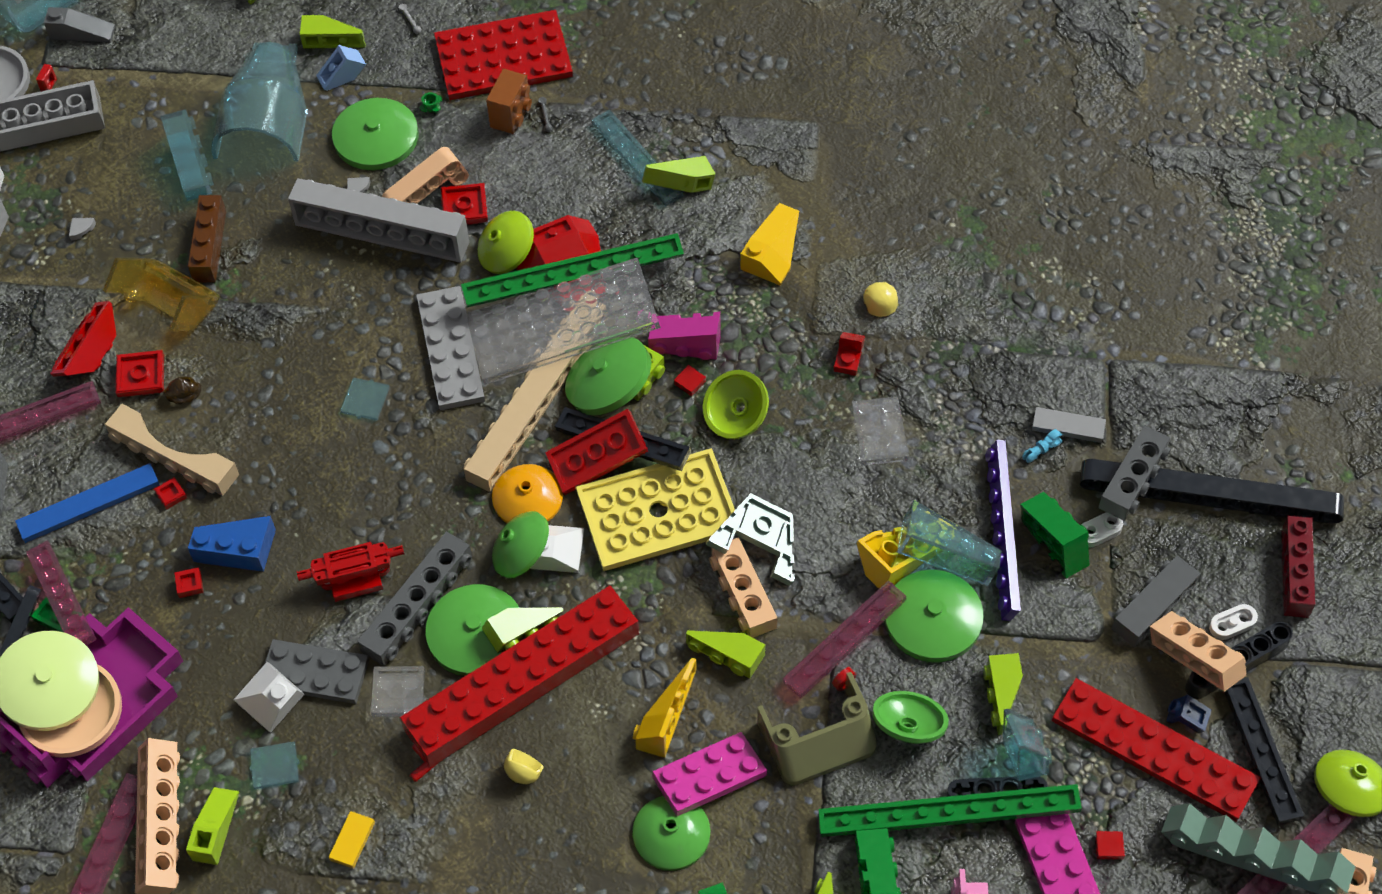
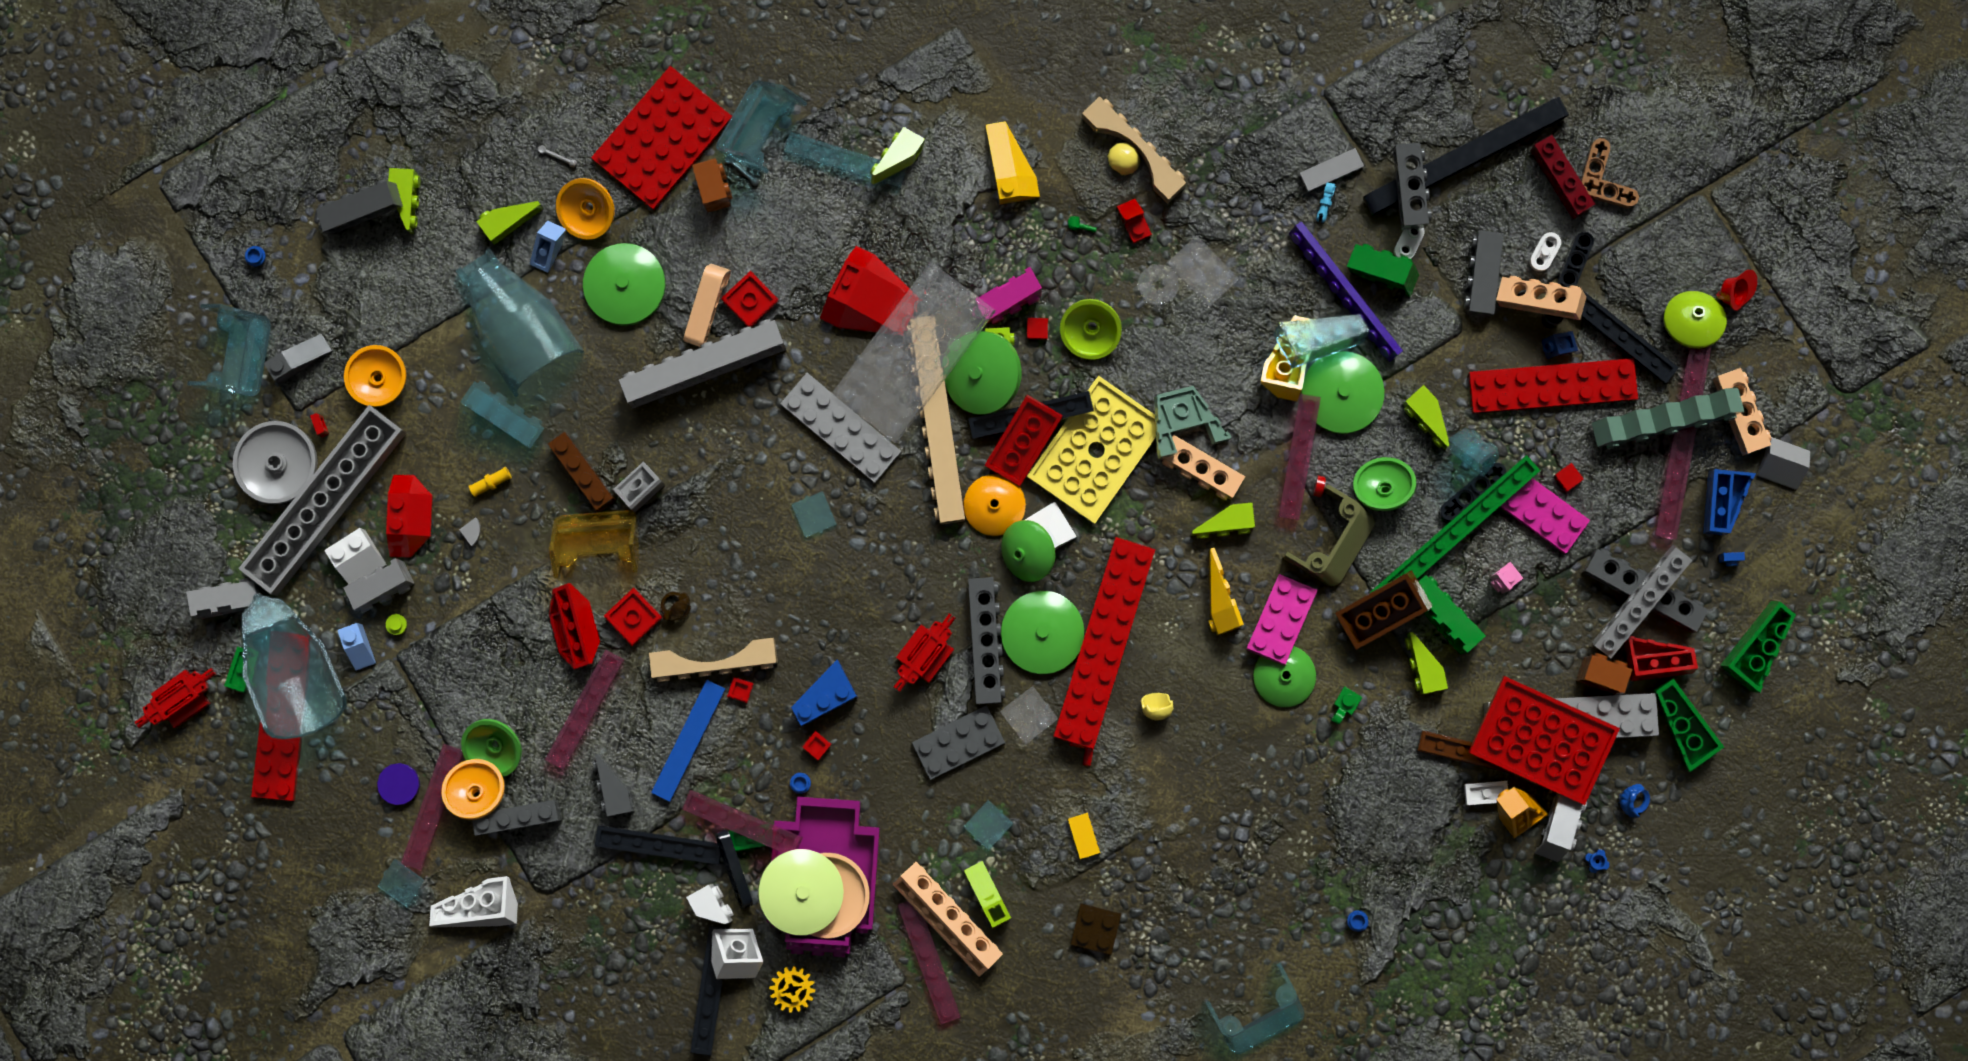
camera: 35 degrees left, 25 degrees up
white slope [234,662,304,732] -> none
light grey tile [347,177,370,193] -> none
green plate [420,92,442,113] -> none
green plate [461,233,684,308] -> none
lime dish [478,211,534,274] -> none
slope [482,607,564,653] -> none
none -> light orange dish [344,345,407,407]
none -> red wedge [386,475,433,558]
none -> yellow pin [469,467,512,497]
none -> light orange dish [556,178,615,239]
none -> light grey slope [613,461,665,513]
none -> clear light blue windscreen [716,80,807,173]
none -> blue plate [790,773,811,794]
none -> green hand [1068,216,1097,232]
none -> tan arch [1082,96,1186,204]
none -> clear plate [1137,264,1179,306]
none -> reddish brown brick [1335,570,1433,649]
none -> medium nougat beam [1581,138,1639,208]

